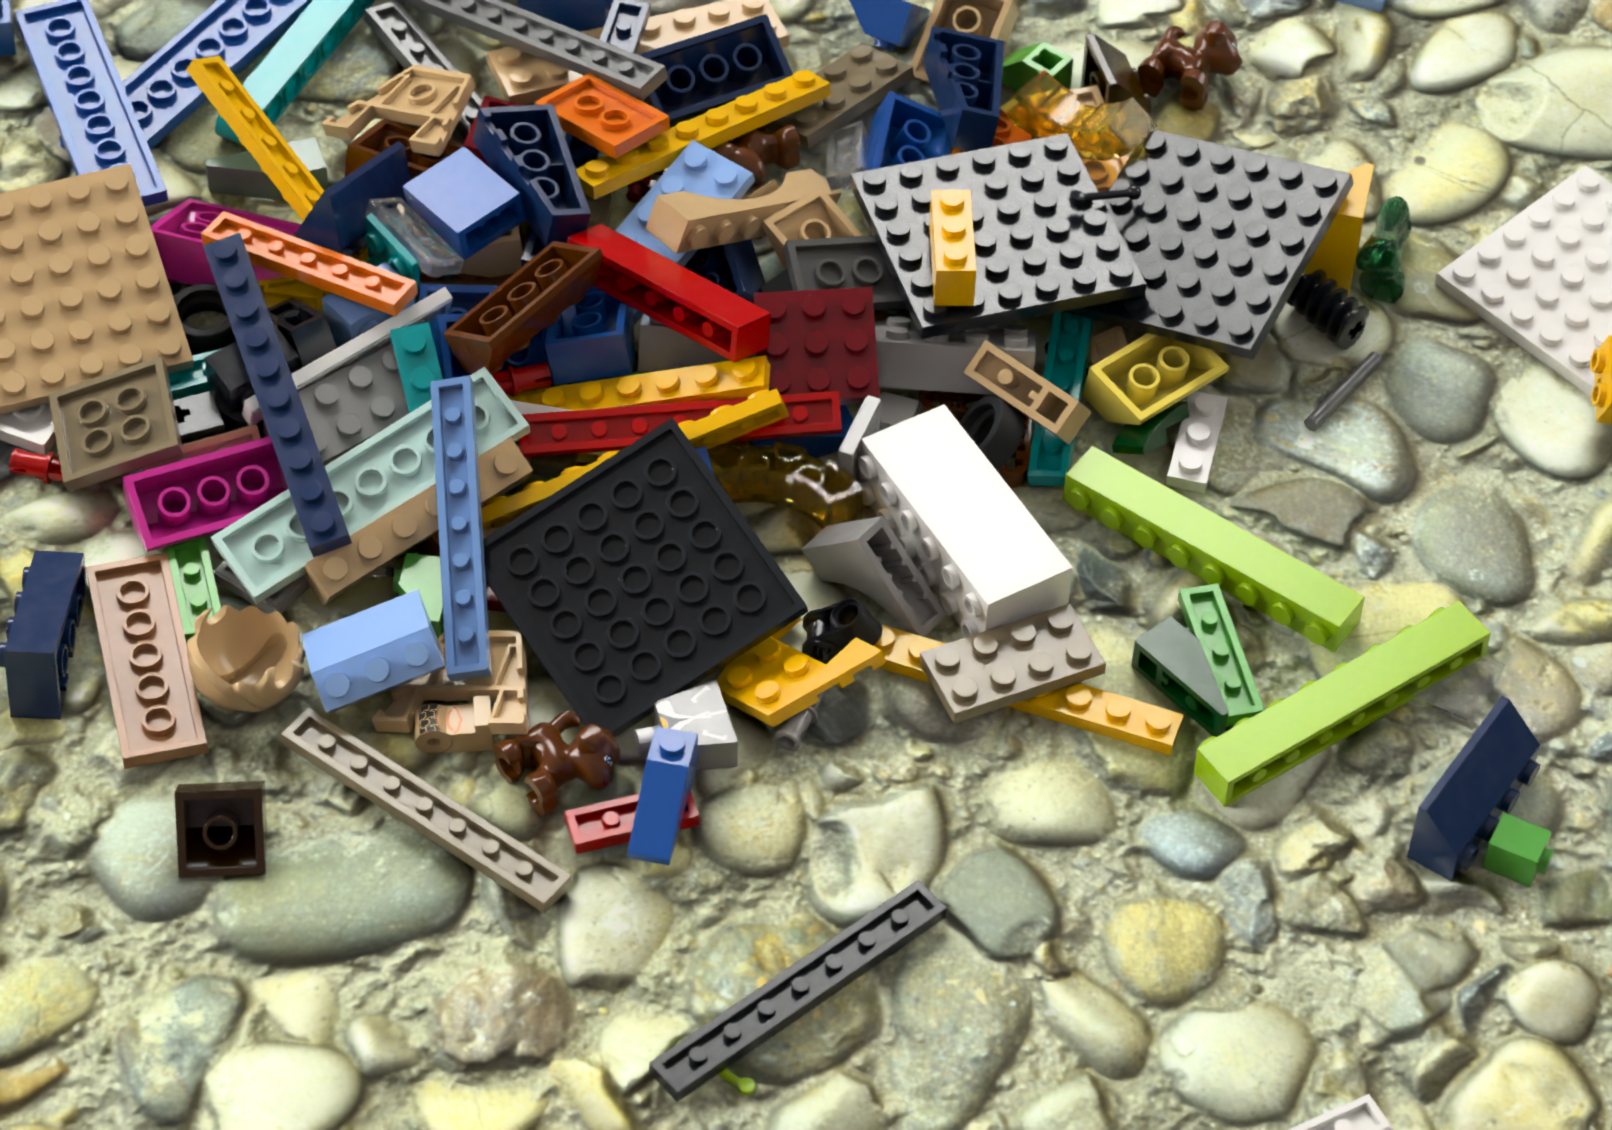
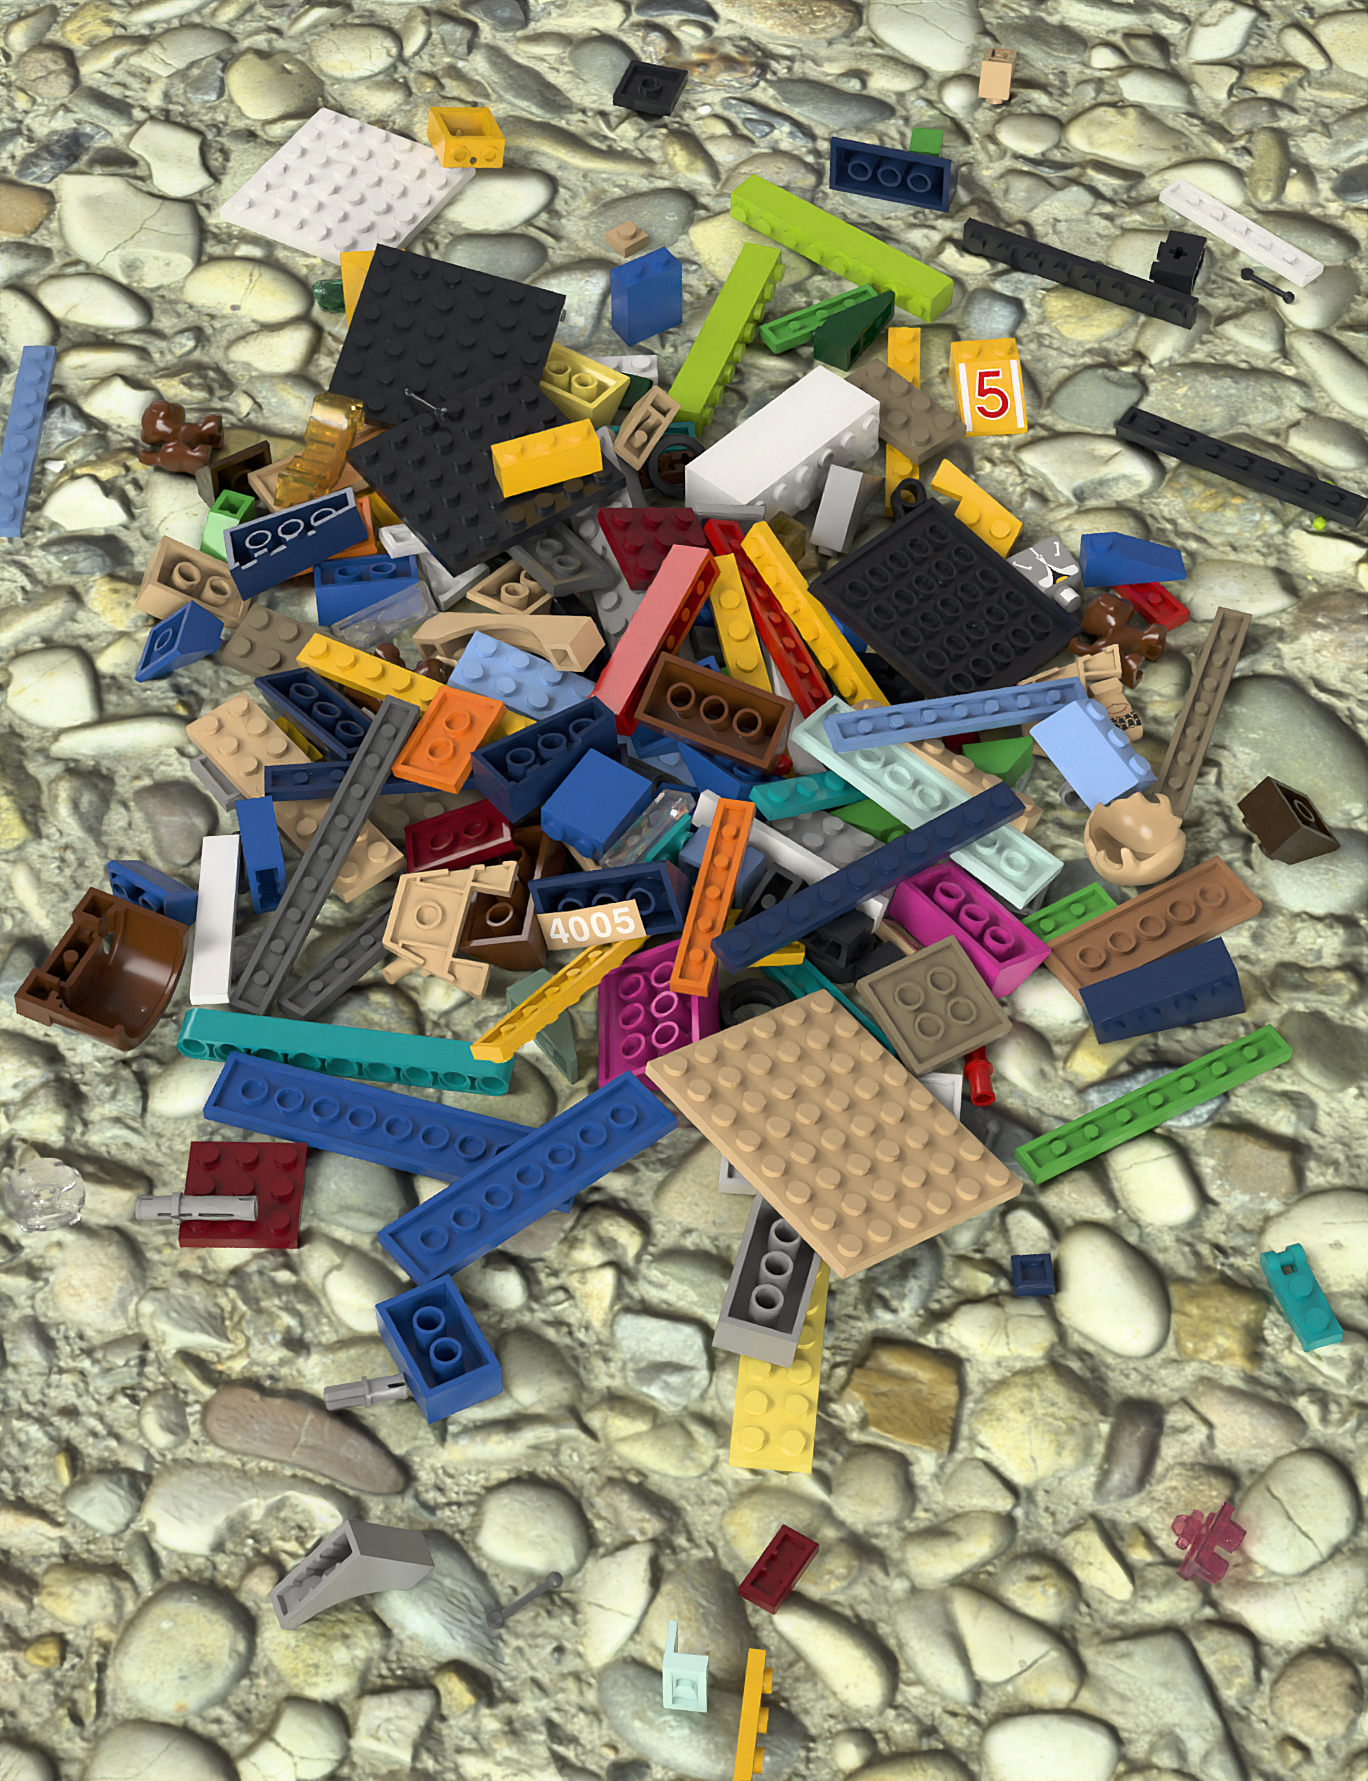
camera: 105 degrees left, 0 degrees up
none -> tan plate [605,220,649,258]
none -> blue brick [610,247,683,346]
none -> yellow slope [949,338,1028,438]
none -> black plate [962,217,1199,330]
none -> black brick [1149,230,1207,296]

